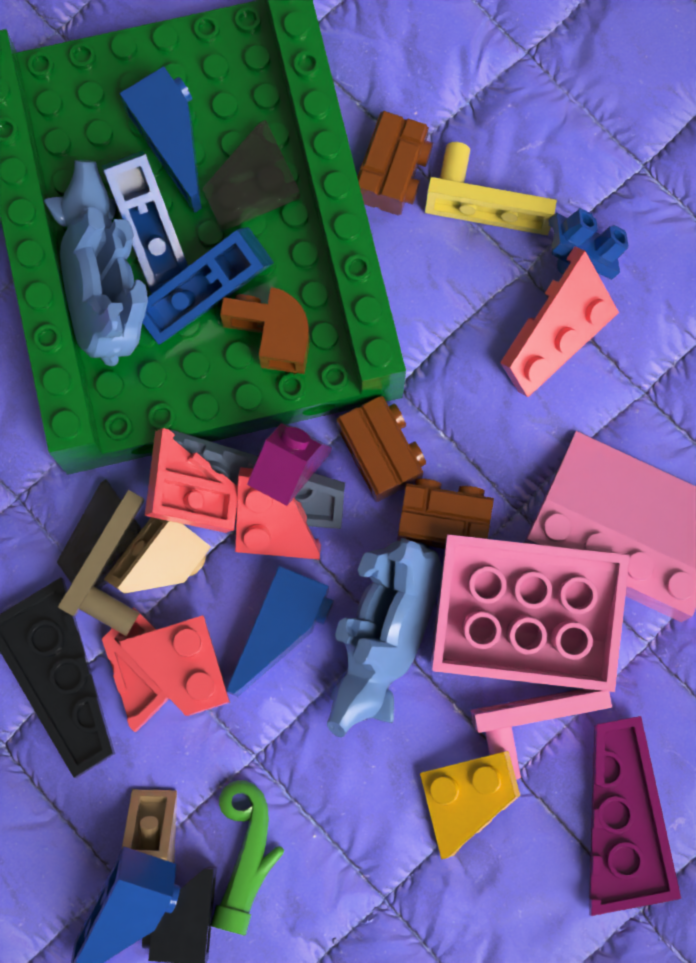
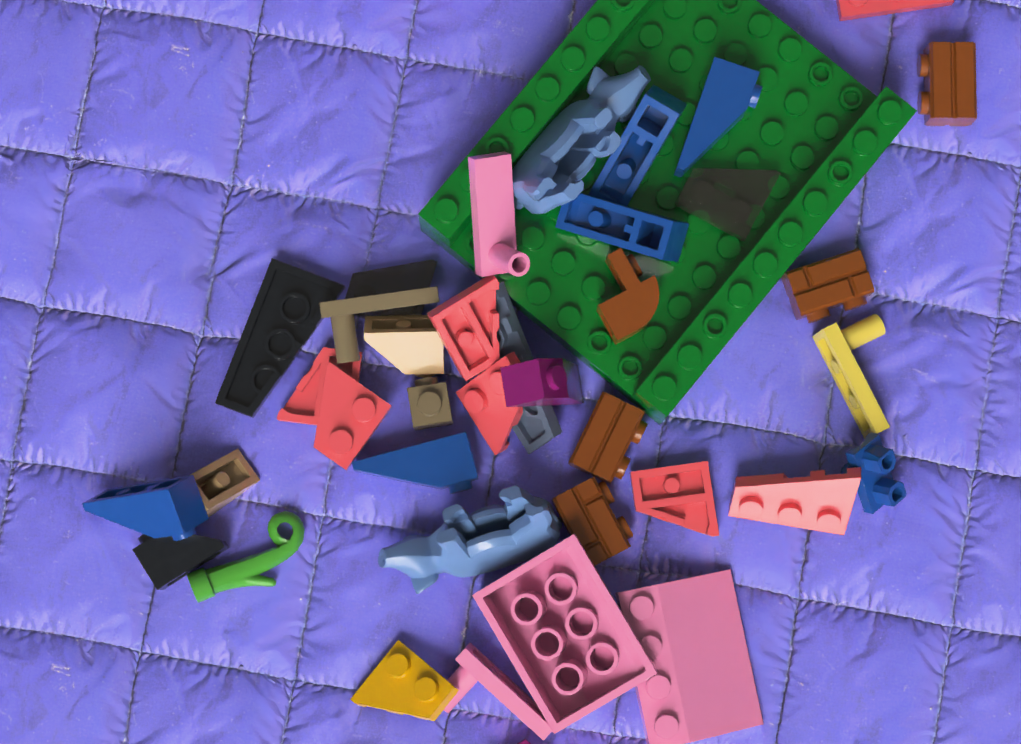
camera: 50 degrees right, 5 degrees up
none -> dark tan brick [407,377,453,431]
none -> bright pink piece [468,151,530,277]
none -> coral wing [630,461,719,537]

